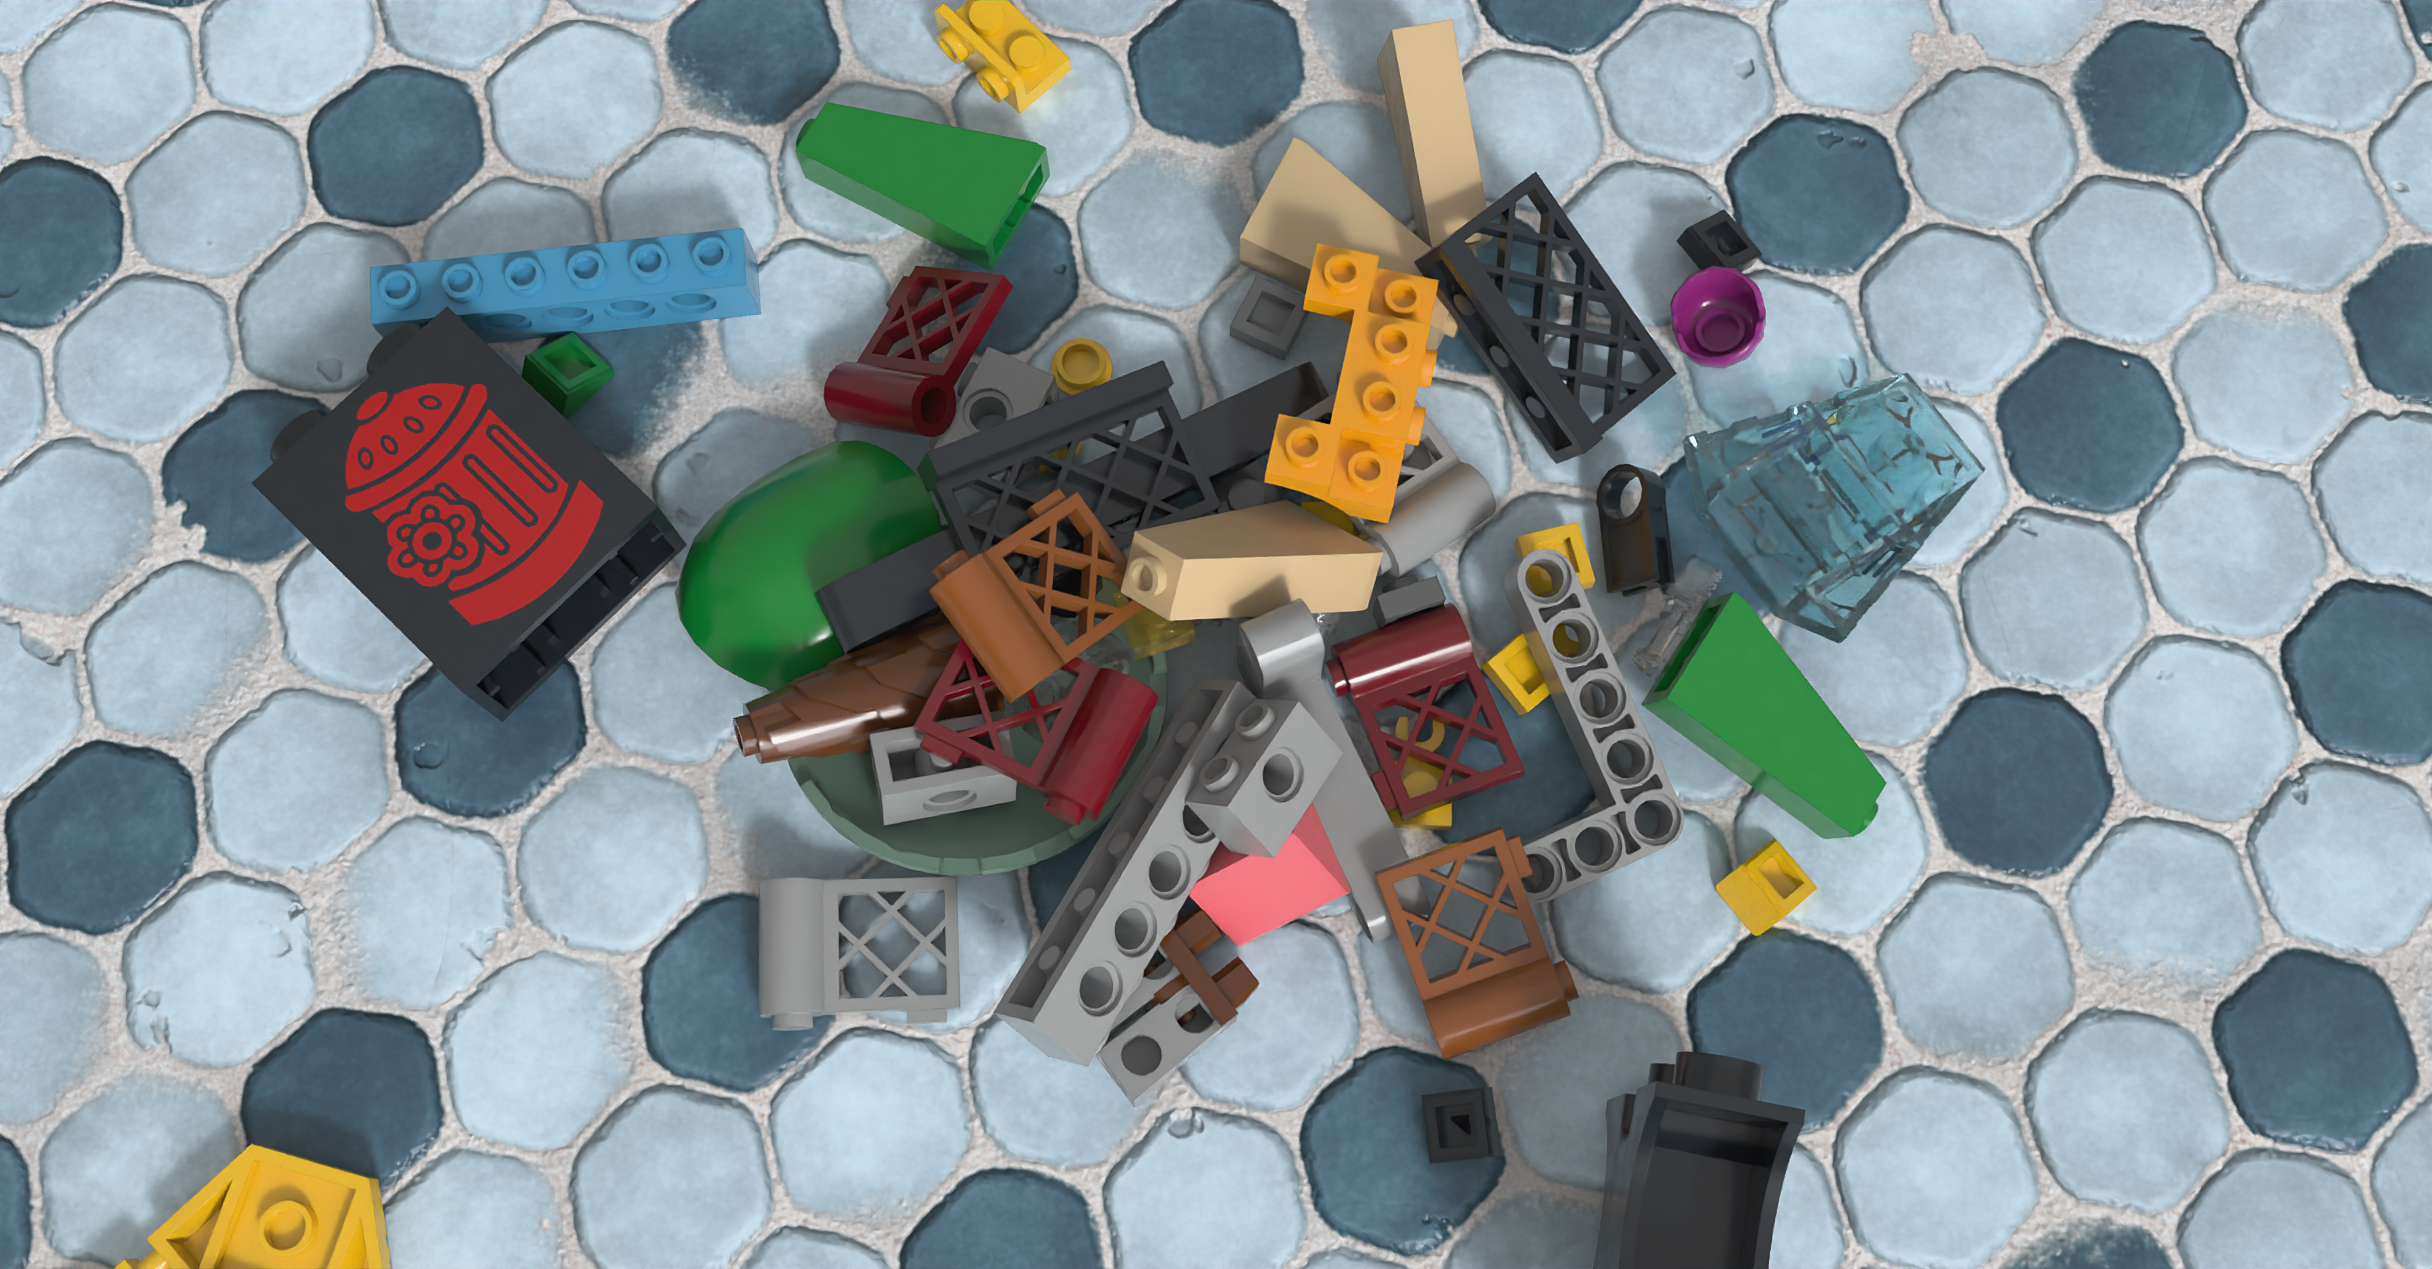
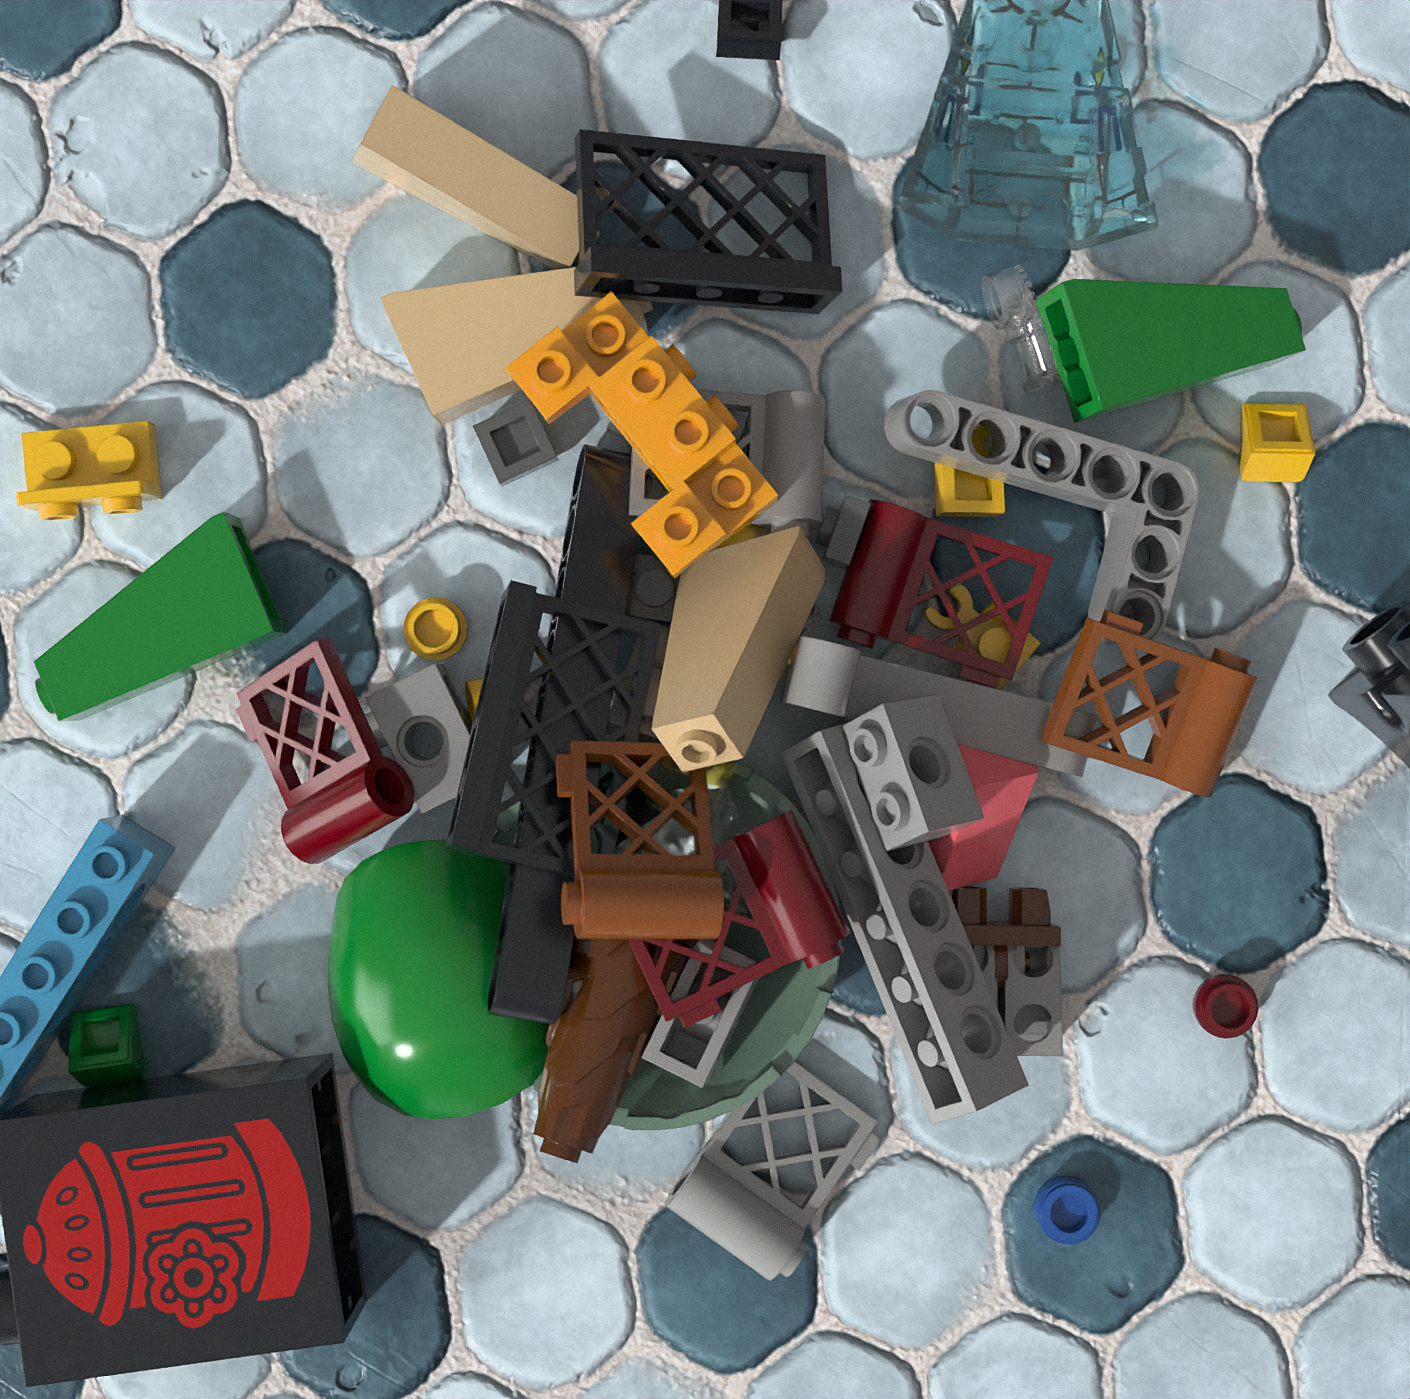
camera: 55 degrees left, 15 degrees up
black tile [1421,1087,1501,1163] -> none
yellow plate [1514,522,1596,598] -> none
black piece [1596,464,1675,597] -> none
magenta hair [1670,266,1766,368] -> none
none -> blue tile [1034,1176,1101,1244]
none -> dark red plate [1193,974,1258,1039]

